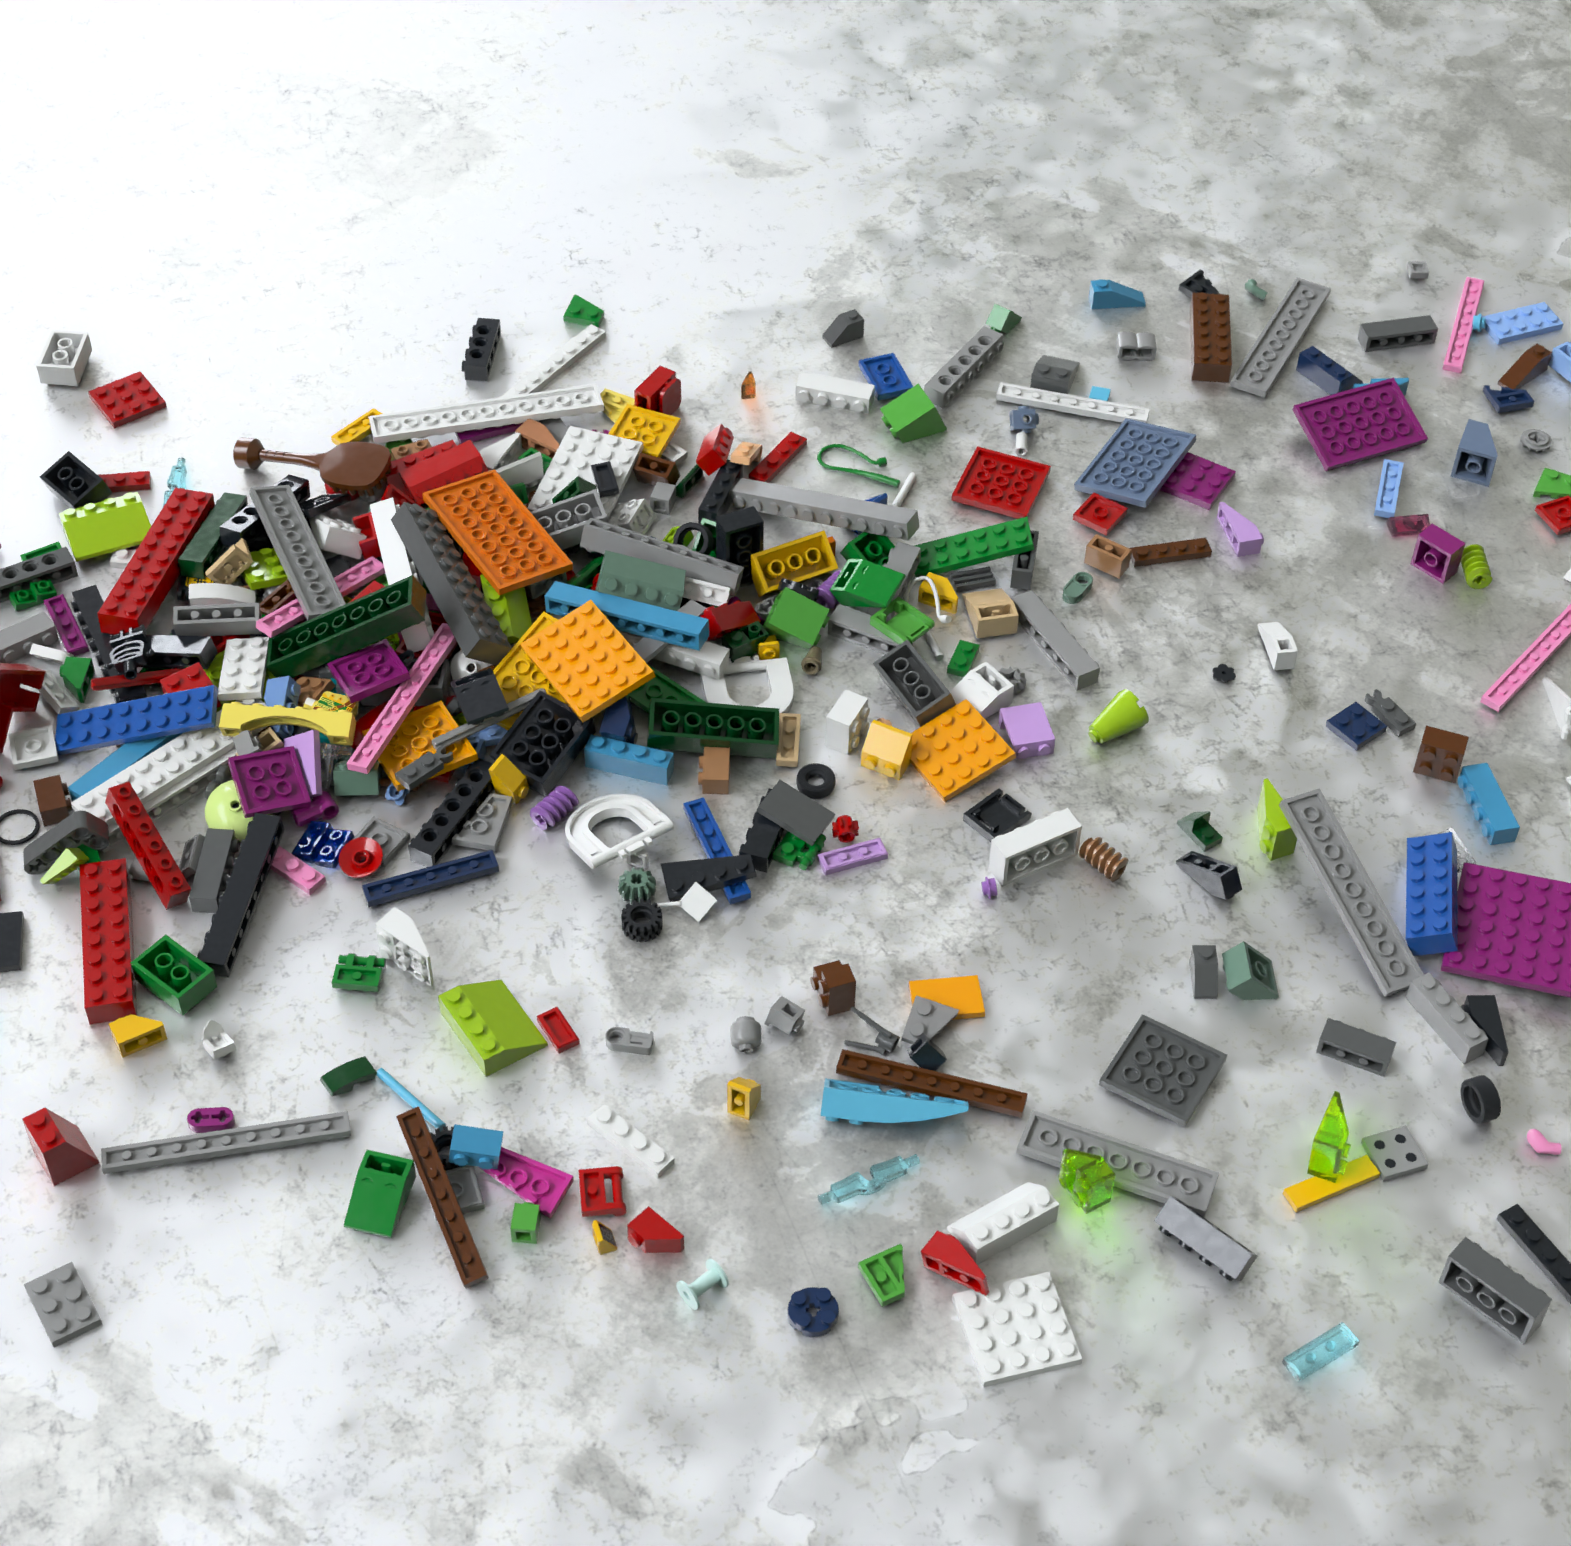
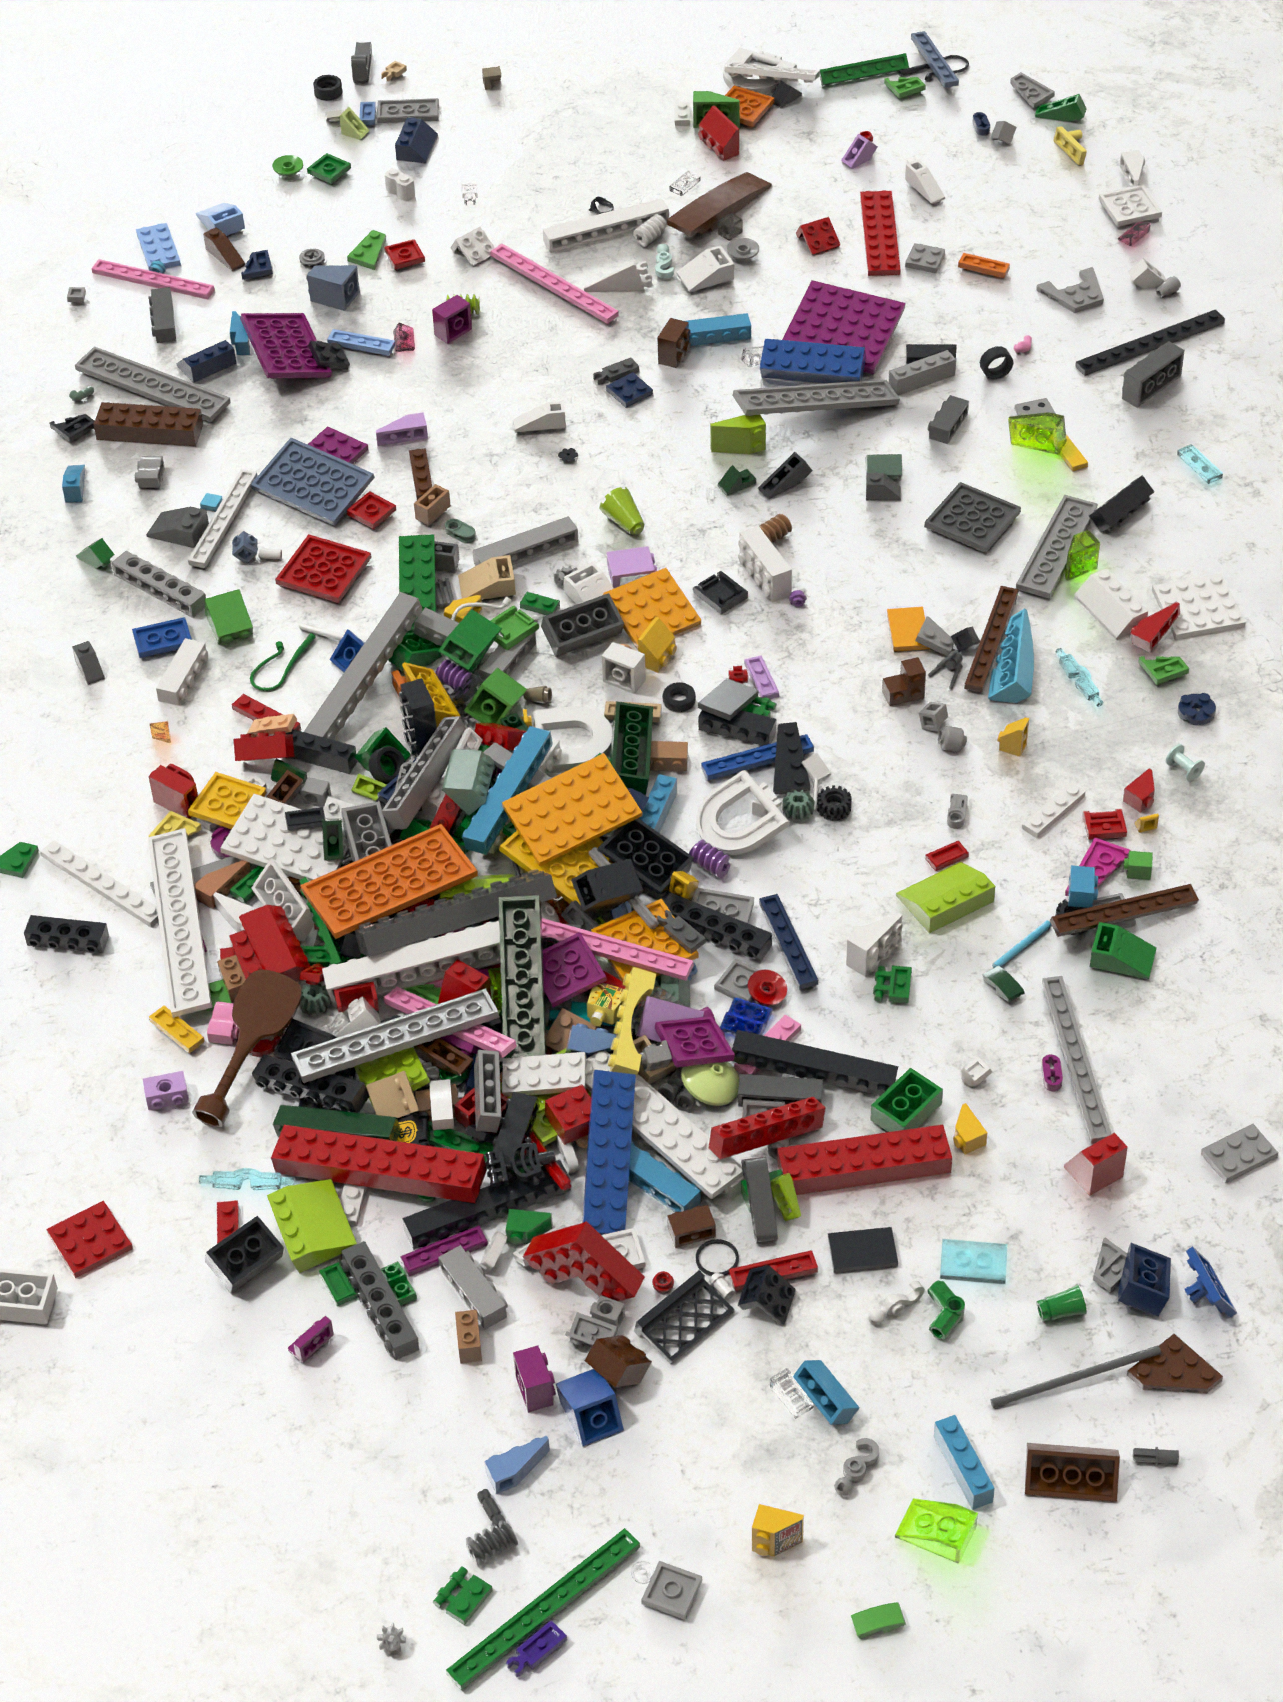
camera: 85 degrees left, 0 degrees up
none -> lavender brick [142,1071,189,1110]
none -> black plate [308,340,350,370]

